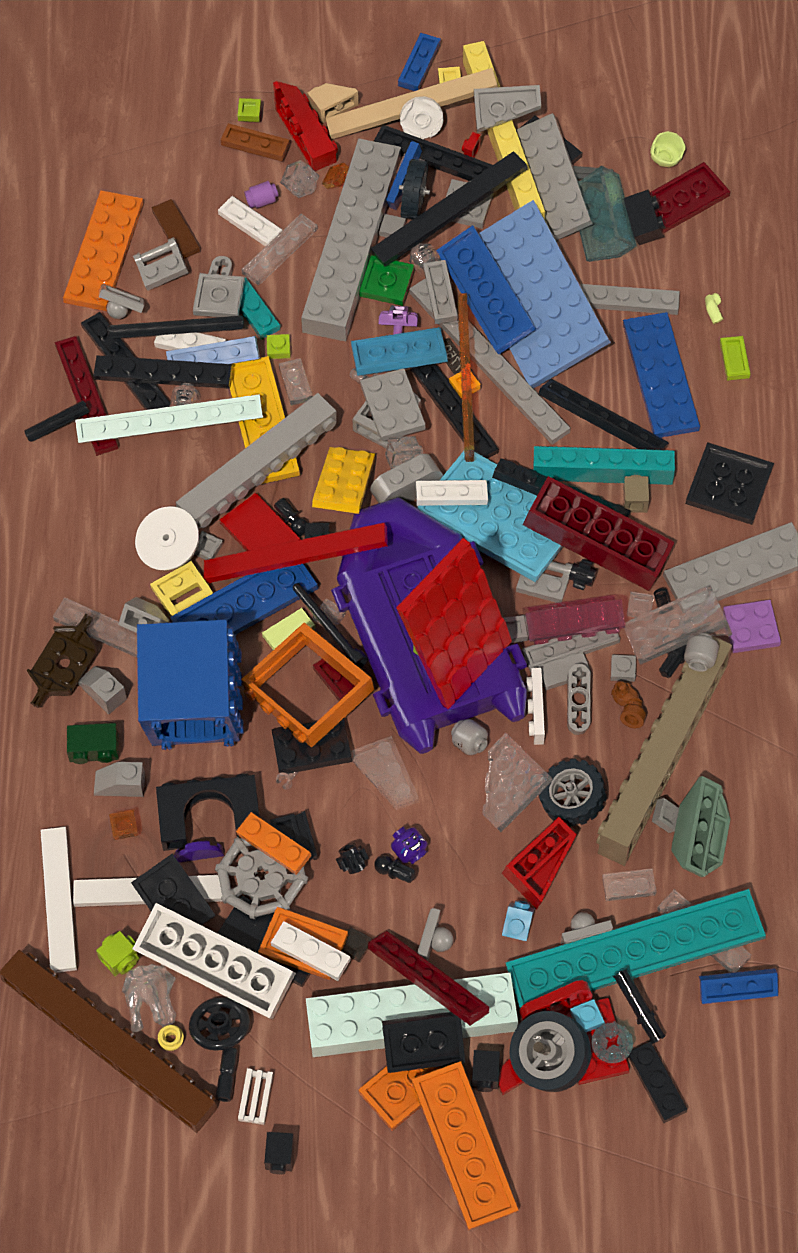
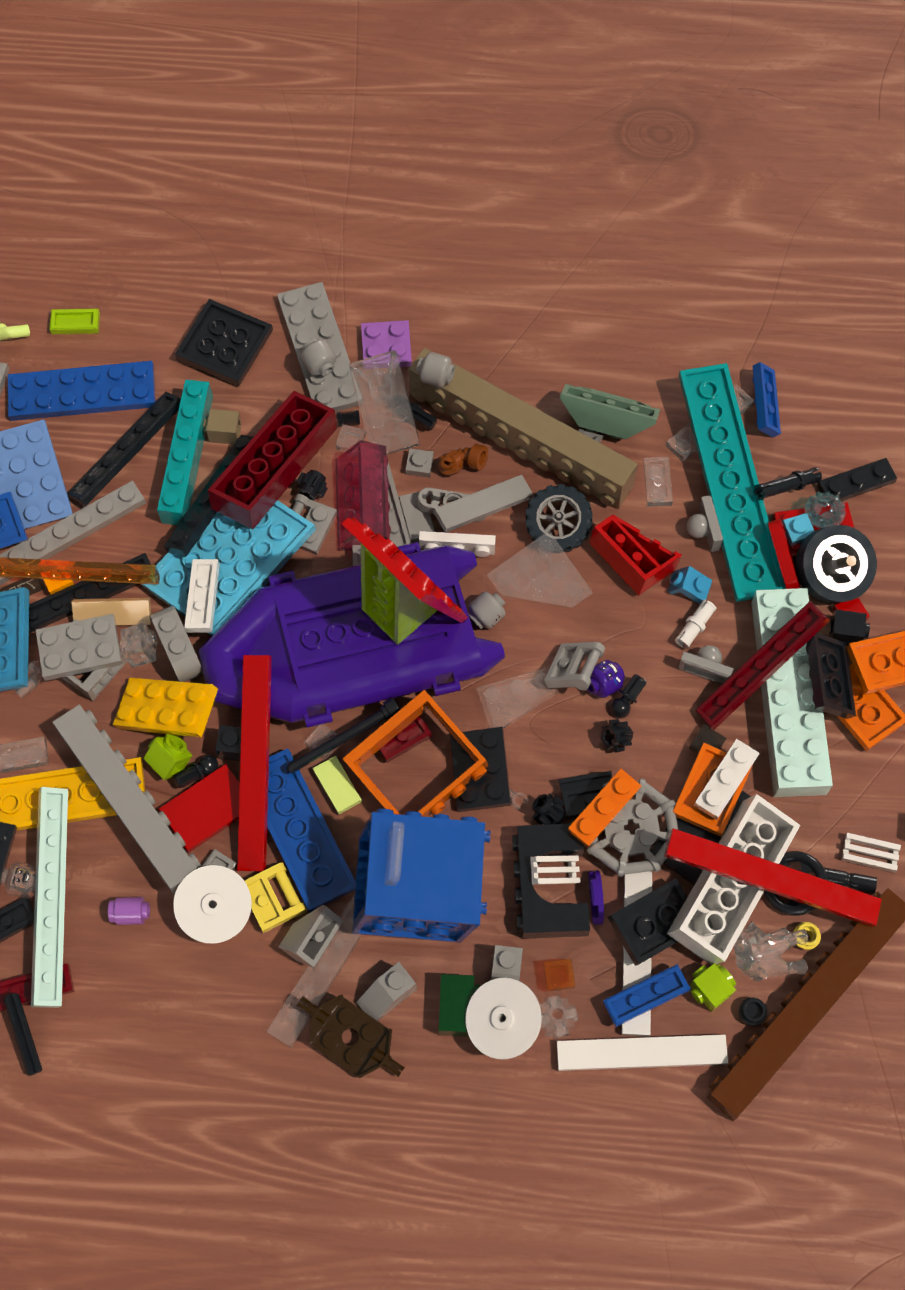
camera: 85 degrees left, 5 degrees up
none -> tan tile [72,598,152,625]
none -> medium lavender brick [108,897,150,925]
none -> lime brick [144,734,193,780]
none -> light grey head [300,338,336,376]
none -> clear tile [385,822,405,886]
none -> light grey tile [433,475,534,533]
none -> white piece [466,978,542,1059]
none -> white tile [530,856,580,885]
none -> black gear [532,793,565,825]
none -> clear brick [540,995,578,1039]
none -> light grey plate [544,642,605,690]
none -> blue tile [603,964,691,1028]
none -> red tile [664,828,882,927]
none -> white pin [675,600,717,649]
none -> black plate [739,997,767,1026]

